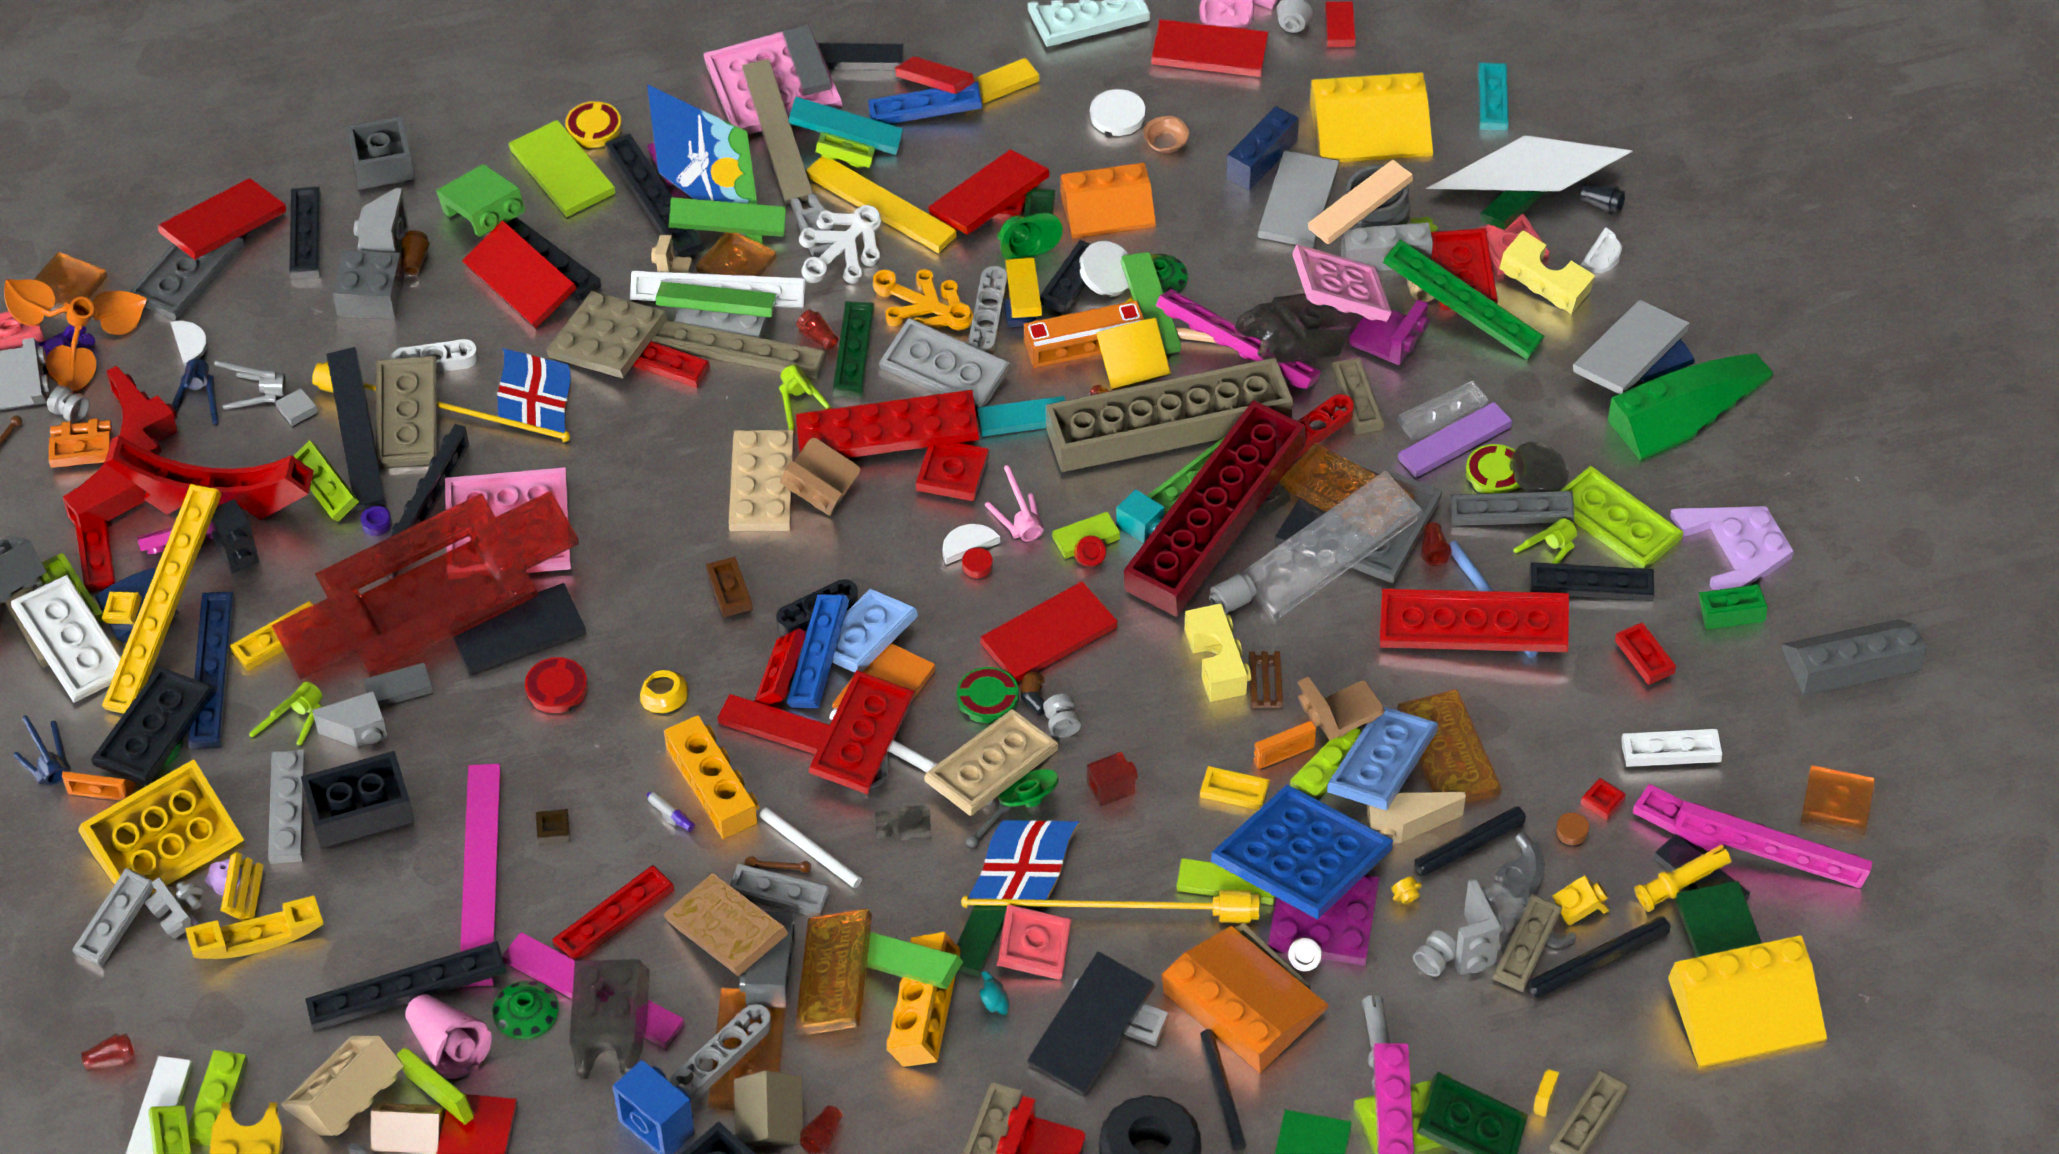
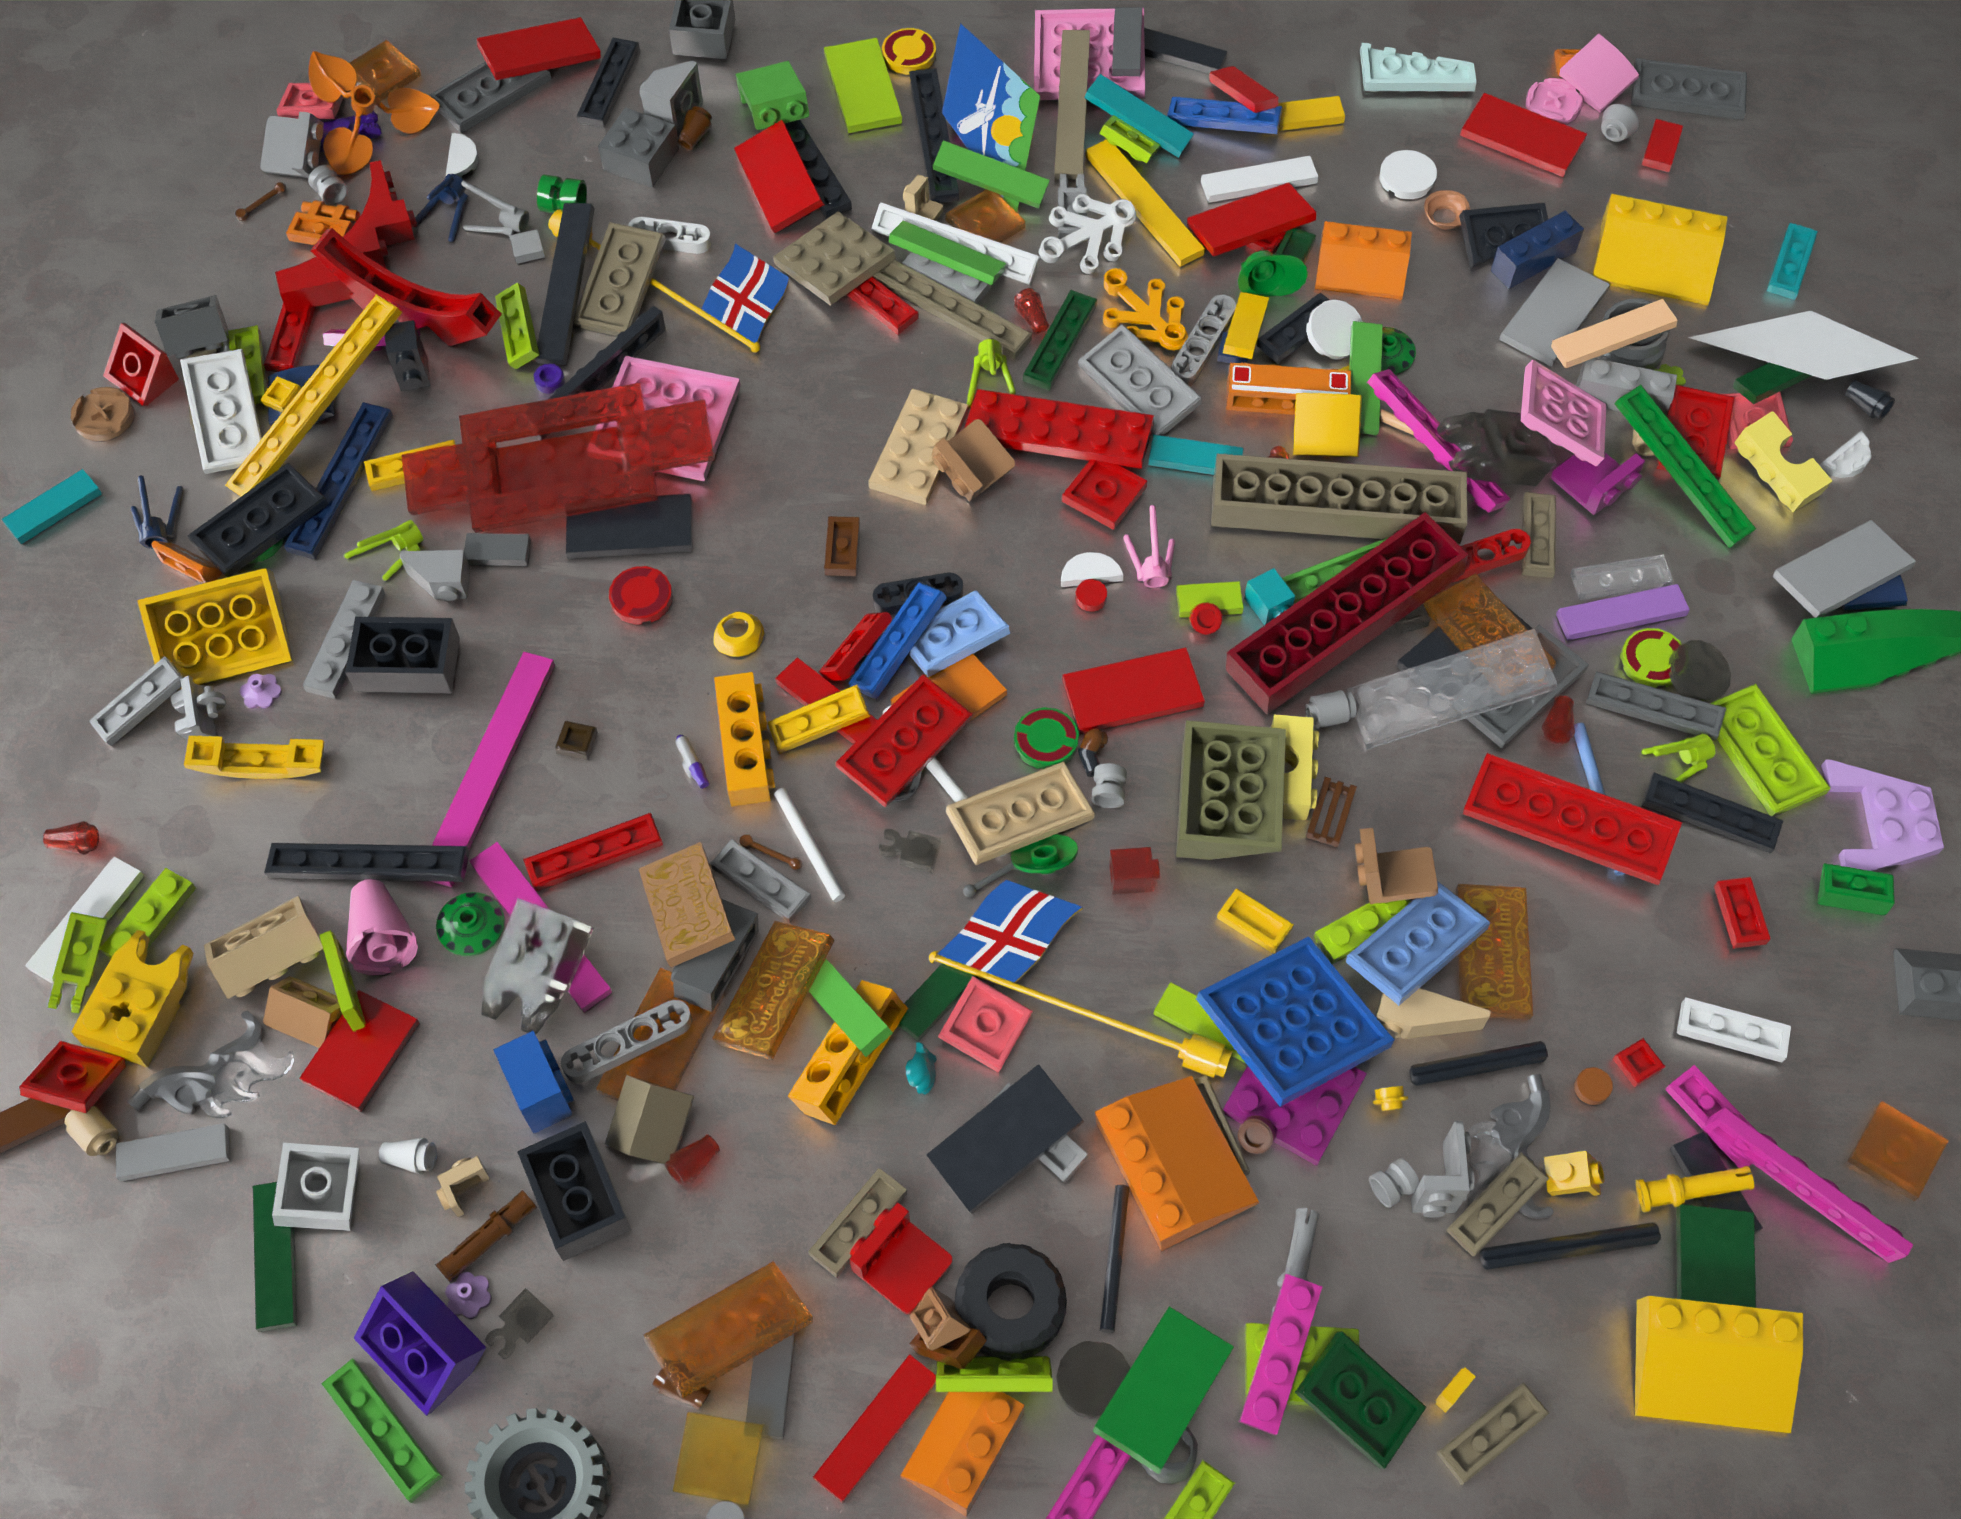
camera: 20 degrees right, 10 degrees up
yellow tile [220,852,264,921] -> none
orange tile [1253,721,1316,770] -> none
none -> green wheel [537,174,587,213]
none -> yellow tile [767,685,870,754]
none -> olive slope [1176,720,1286,860]
none -> white tile [1201,156,1318,203]
none -> black wing [1459,202,1548,269]

